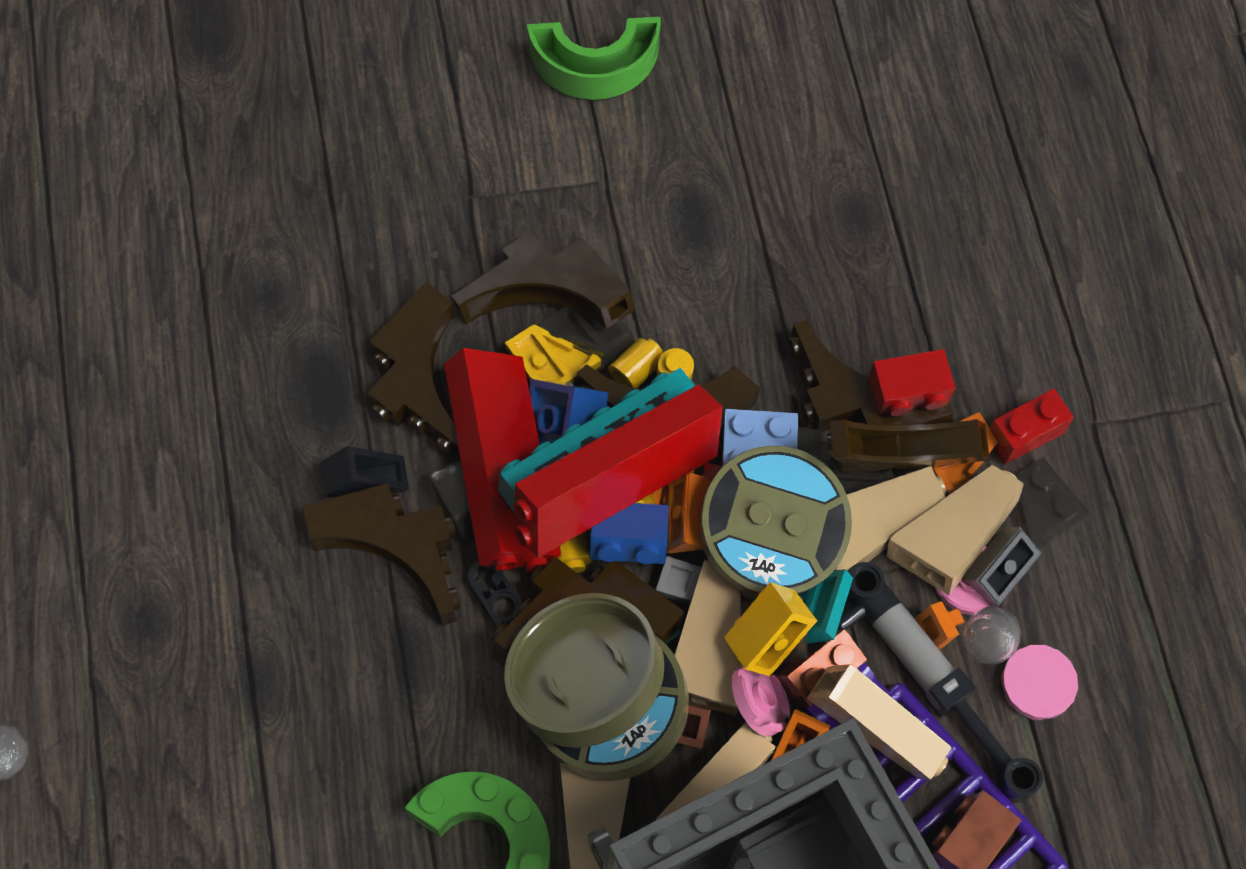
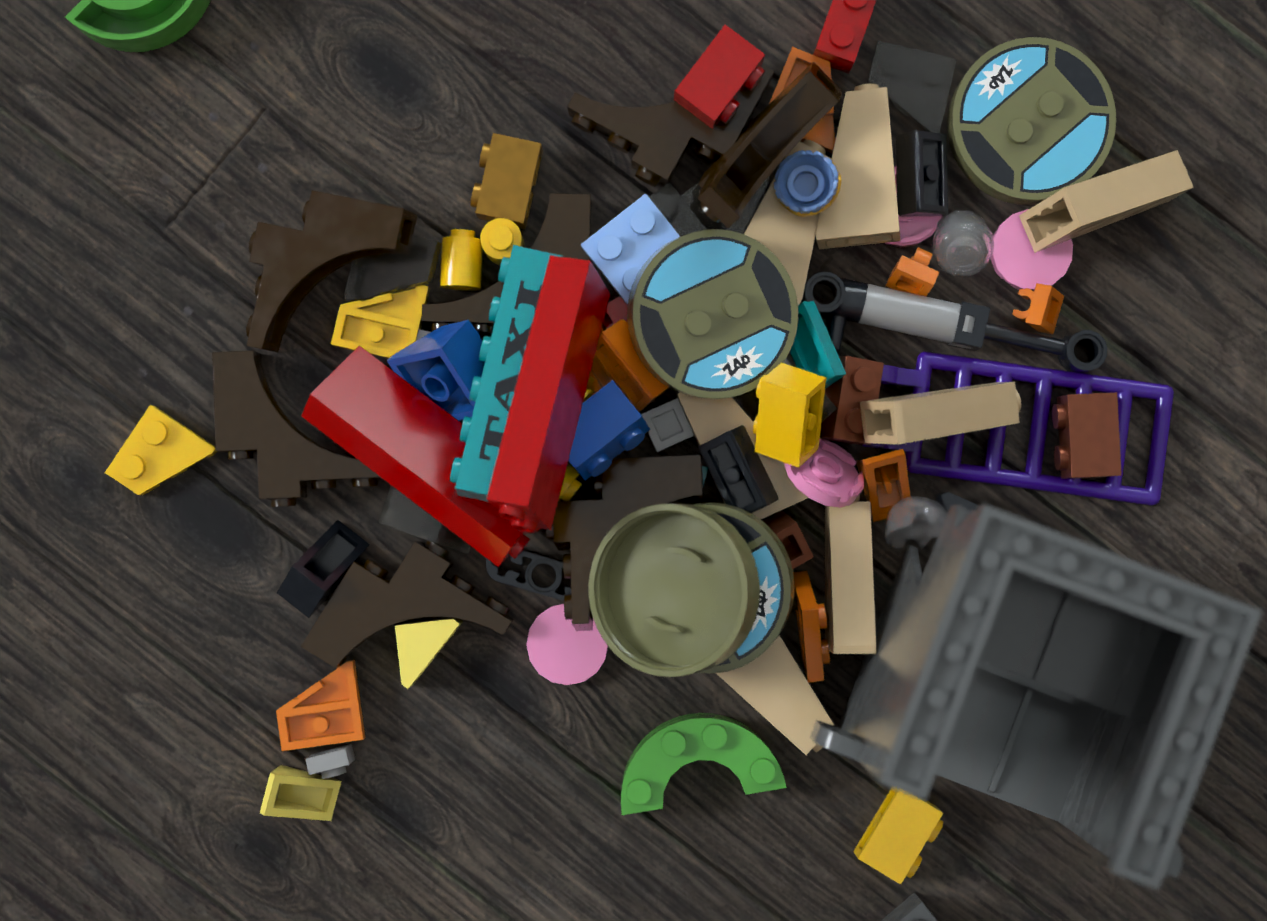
camera: 40 degrees left, 20 degrees up
none -> yellow wing [105,405,217,495]
none -> light yellow slope [260,765,342,821]
none -> orange wing [276,660,365,751]
none -> light grey plate [305,744,355,779]
none -> light yellow slope [395,618,463,689]
none -> pearl gold piece [470,133,543,229]
none -> bright pink tile [526,603,608,685]
none -> black slope [698,425,779,513]
none -> medium blue hair [774,150,842,217]
none -> orange wing [793,571,830,683]
none -> brick [947,37,1116,205]
none -> orange tile [1012,283,1064,335]
none -> tan slope [1019,150,1194,253]

